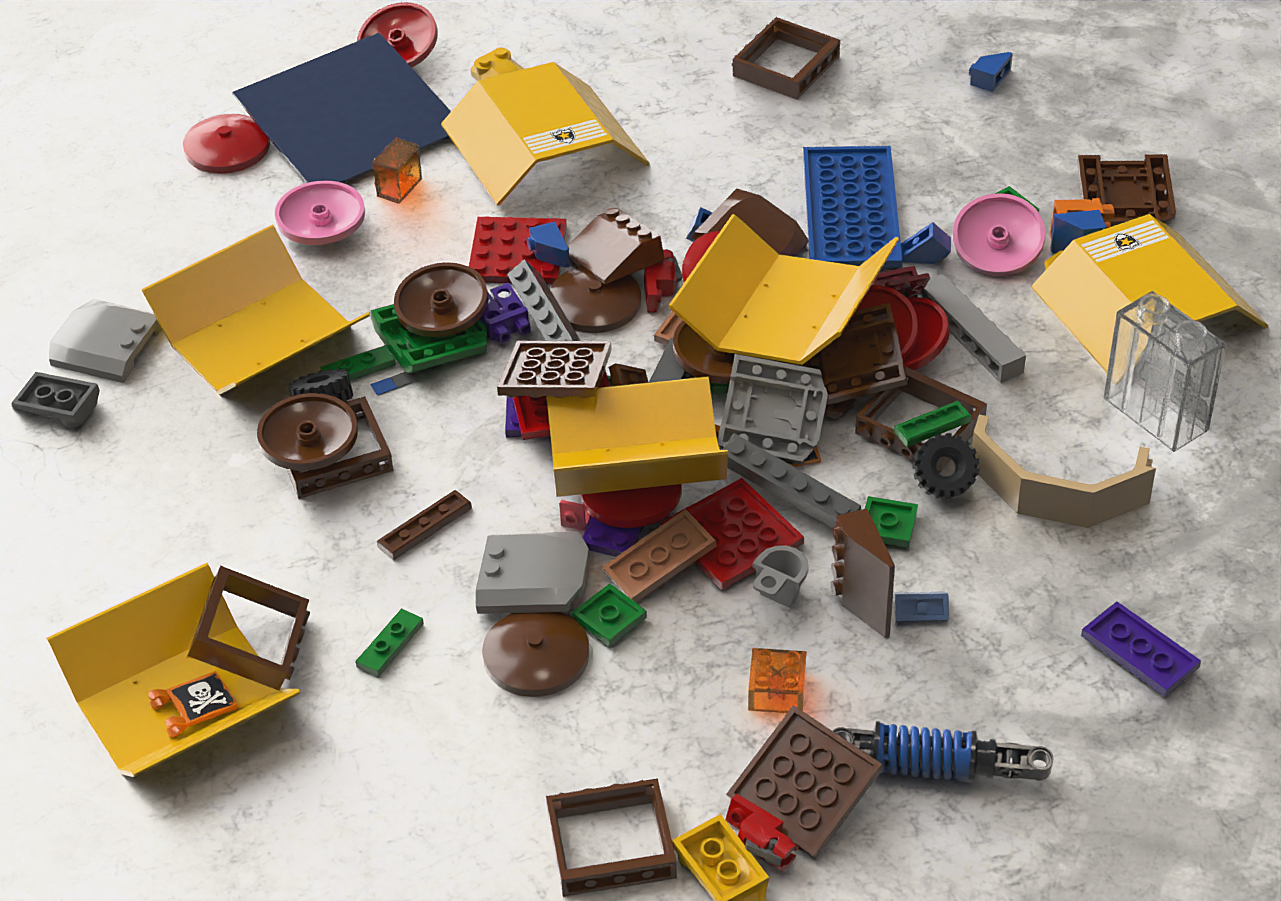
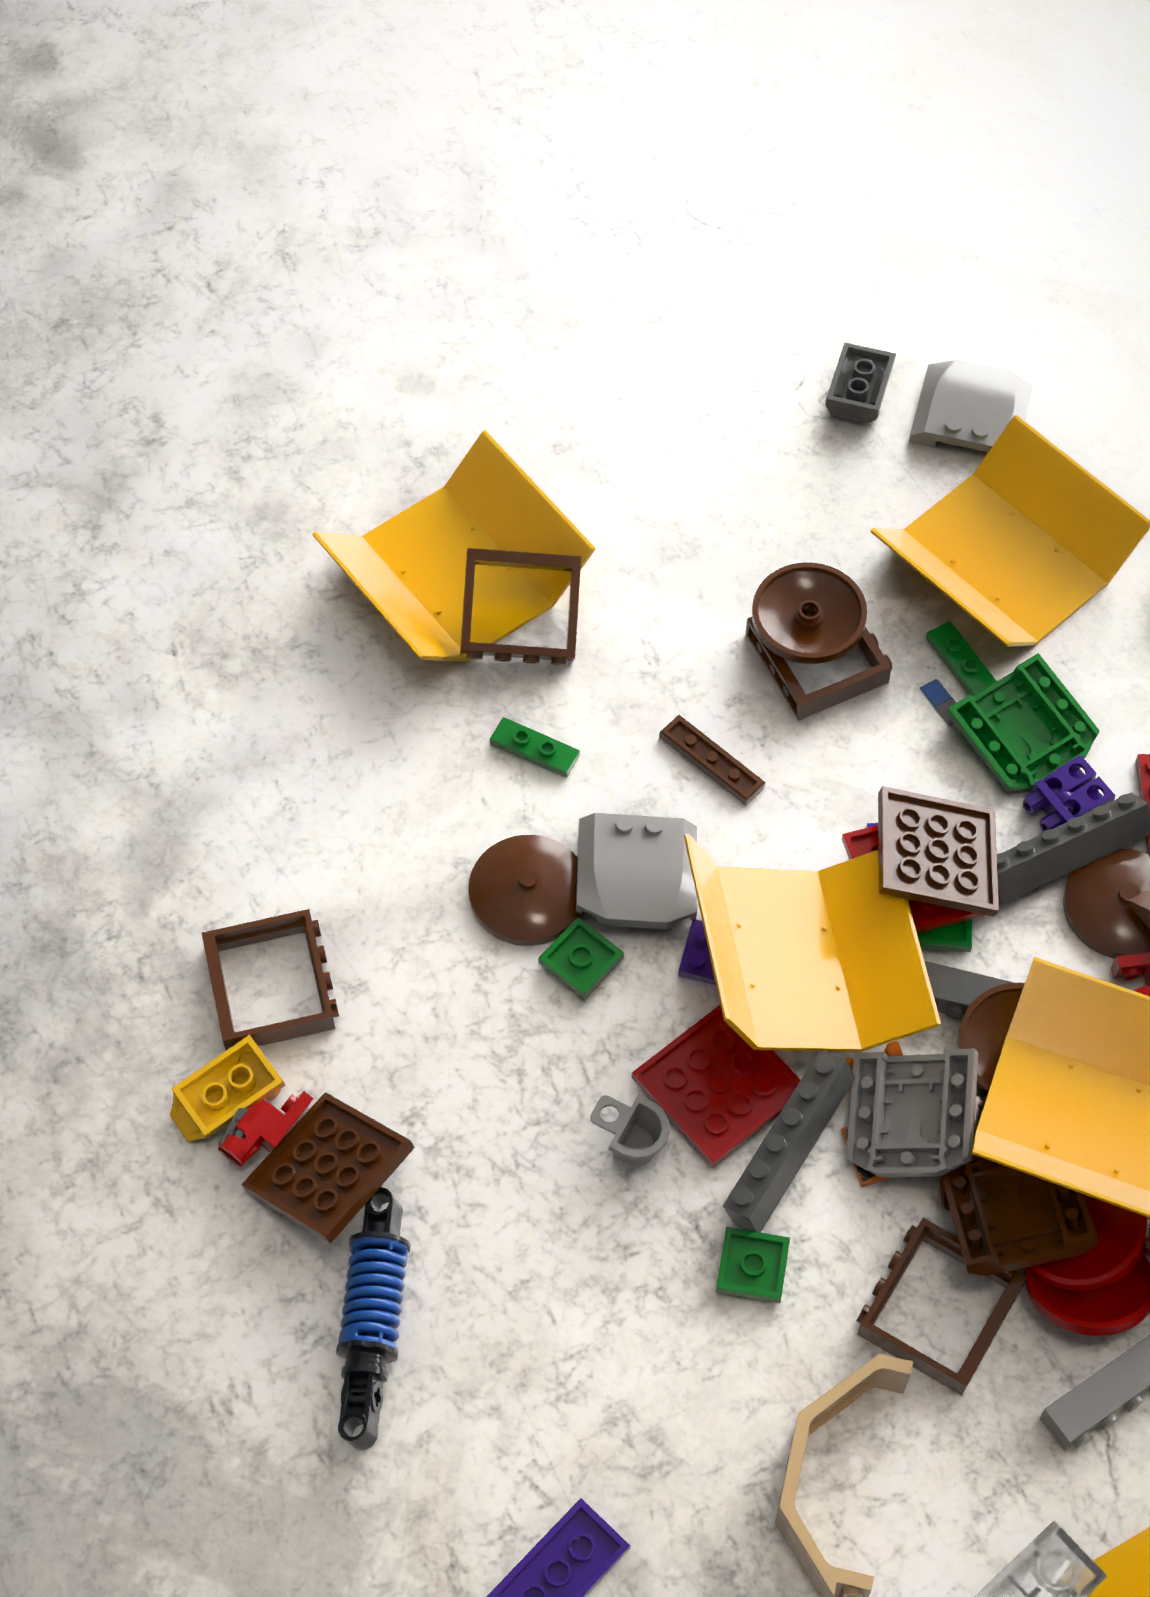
camera: 85 degrees right, 15 degrees up
flag [148,671,238,737] -> none
black tyre [288,369,354,403] -> none
reddish brown dish [394,262,488,337] -> none
nougat plate [602,509,717,602] -> none
reddish brown plate [608,363,648,387] -> none
clear orange brick [748,648,807,713] -> none
reddish brown slope [830,509,895,638] -> none
medium blue panel [893,591,949,621] -> none
green plate [894,401,971,447] -> none
black tyre [913,433,980,499] -> none

